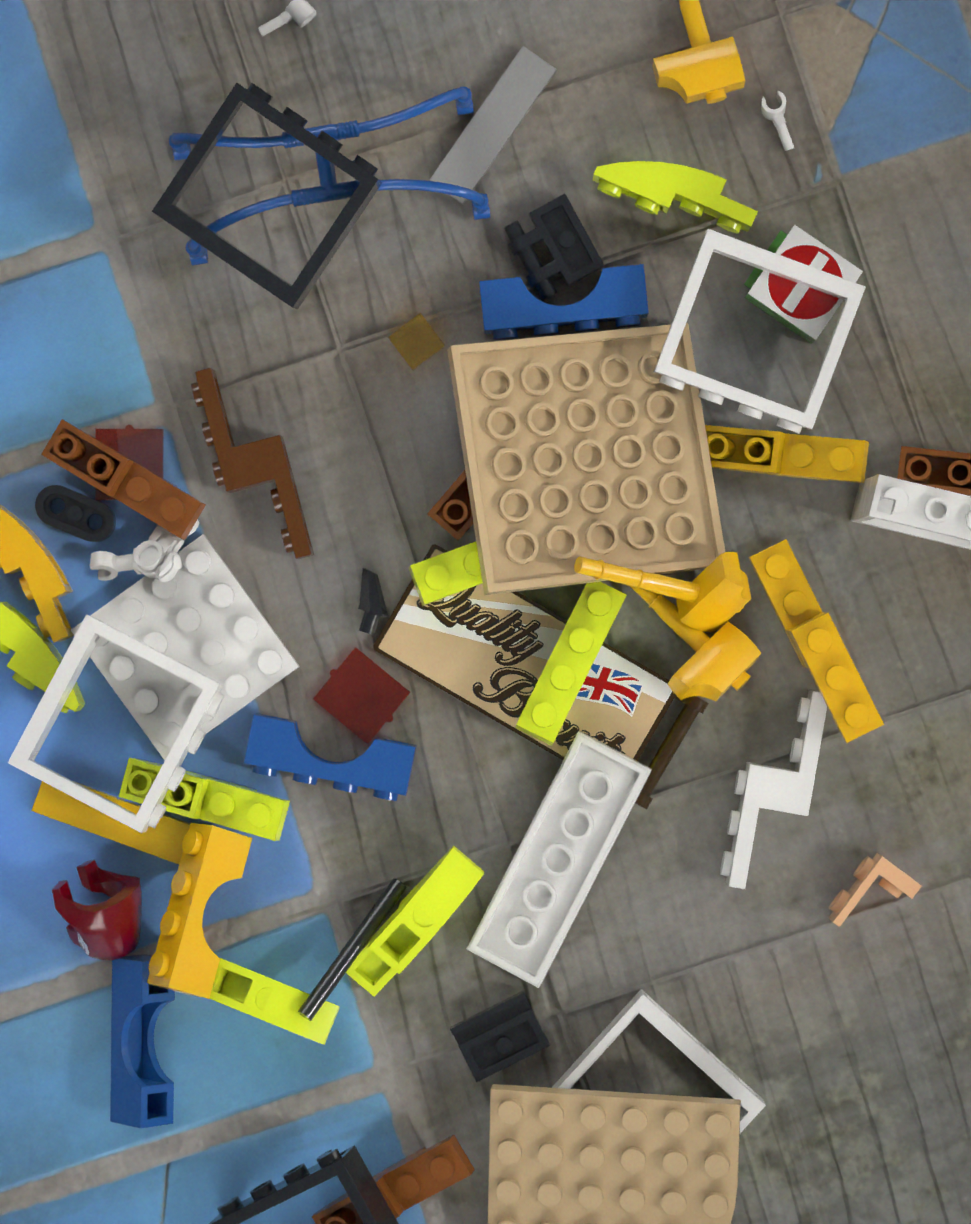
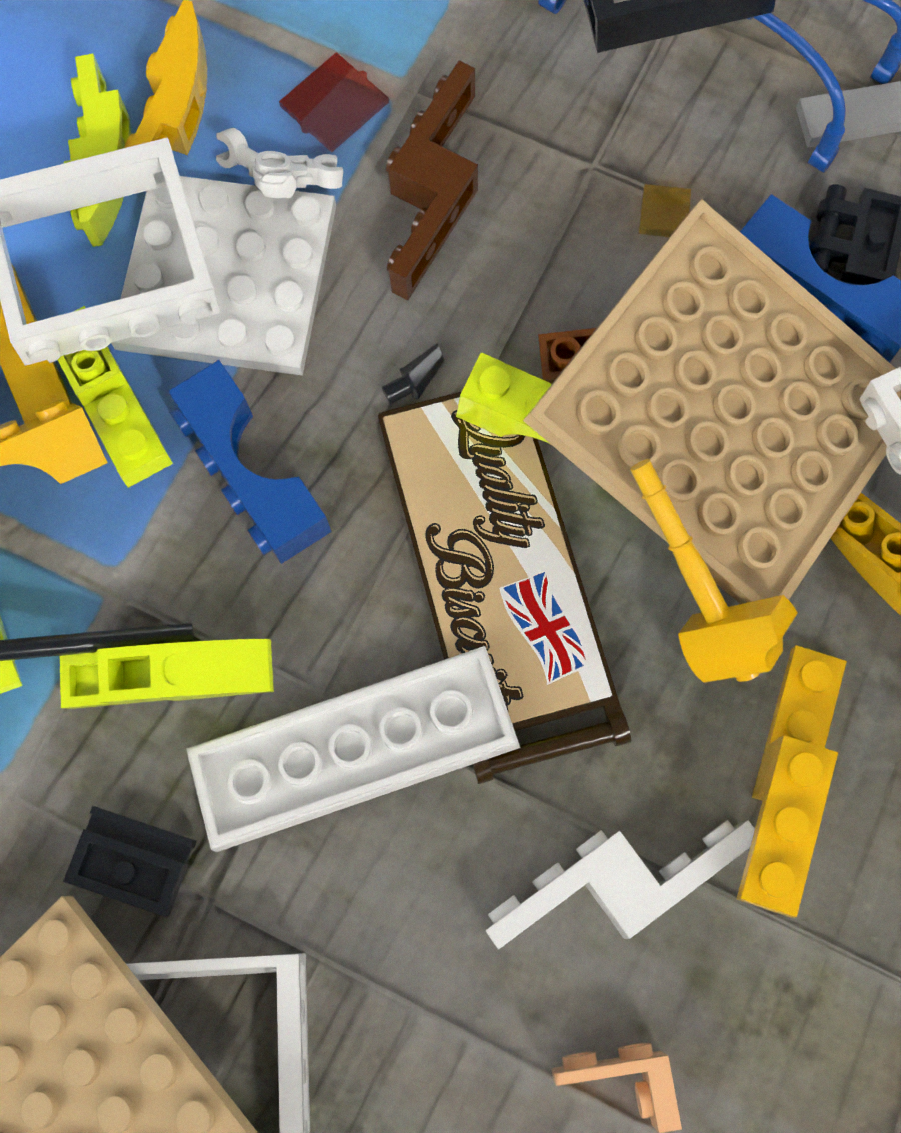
camera: 50 degrees right, 15 degrees down
black plate [35,485,116,542] -> none
dark orange slope [41,419,206,540] -> none
clear red piece [313,647,411,744] -> none
neon yellow arch [515,582,627,746] -> none
yellow piece [628,585,761,701] -> none

